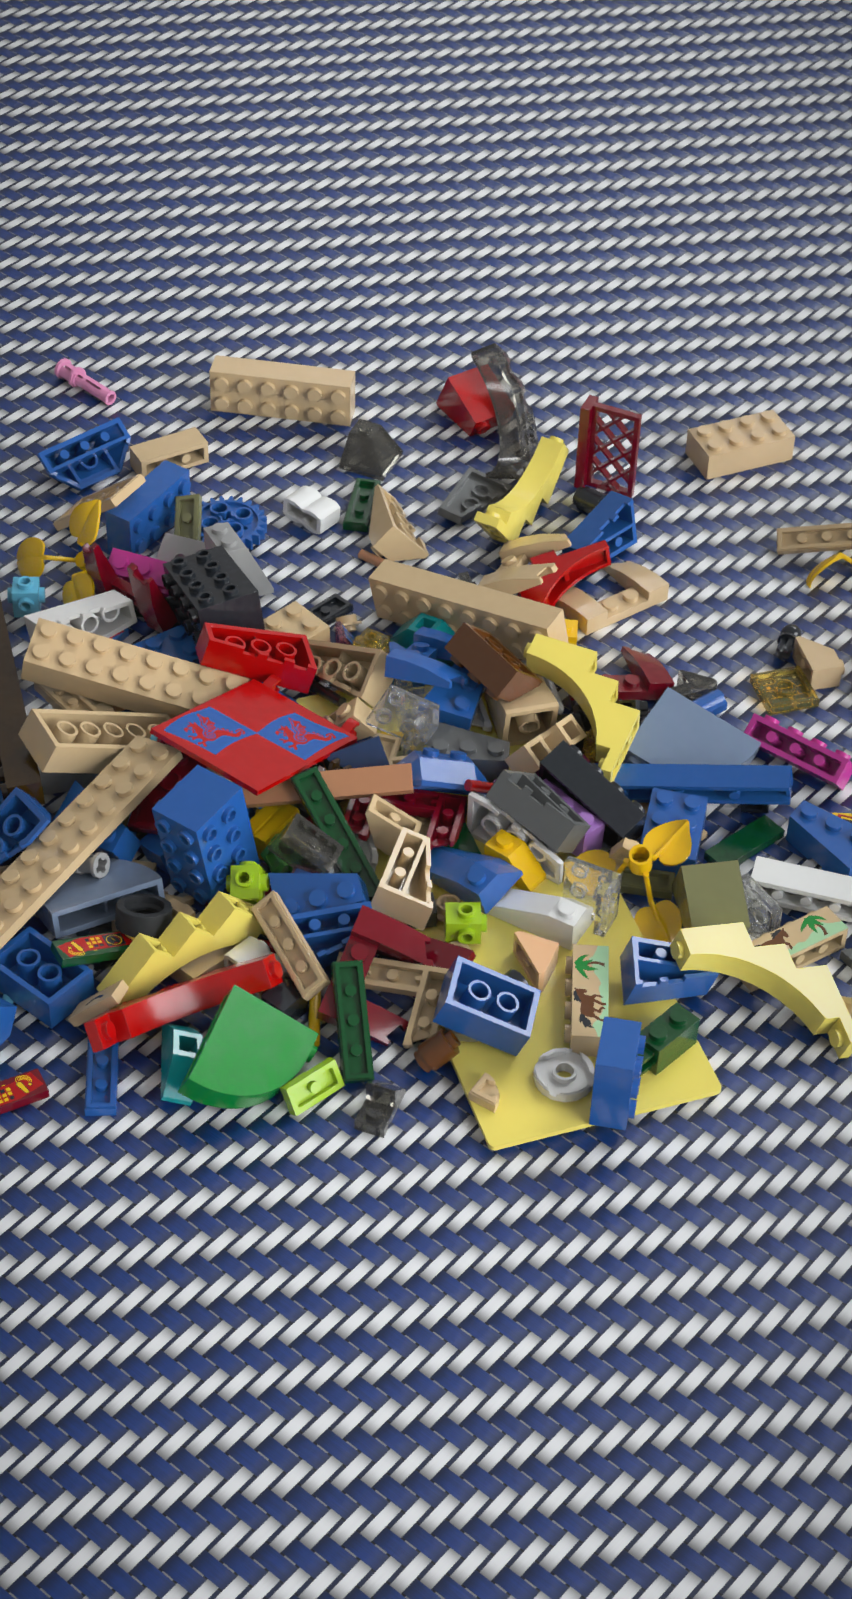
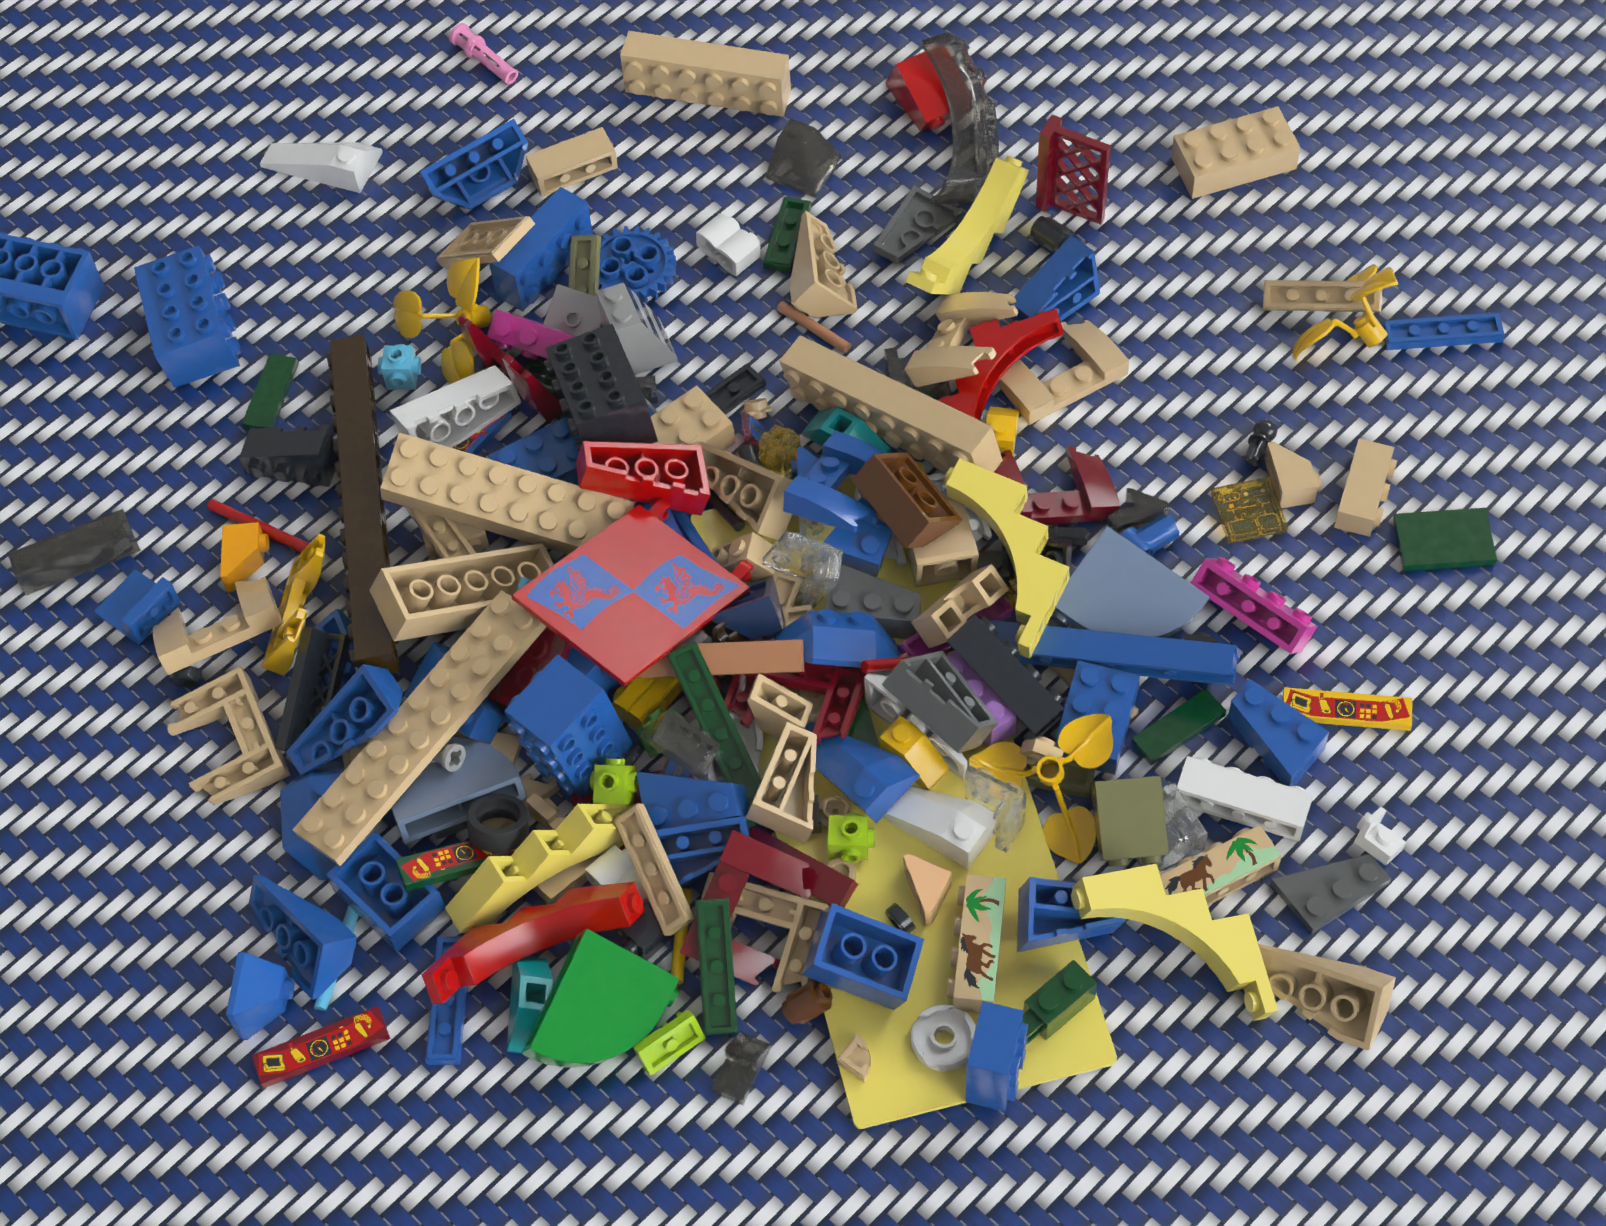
camera: 10 degrees right, 15 degrees up
tan tile [68,979,129,1027] -> none

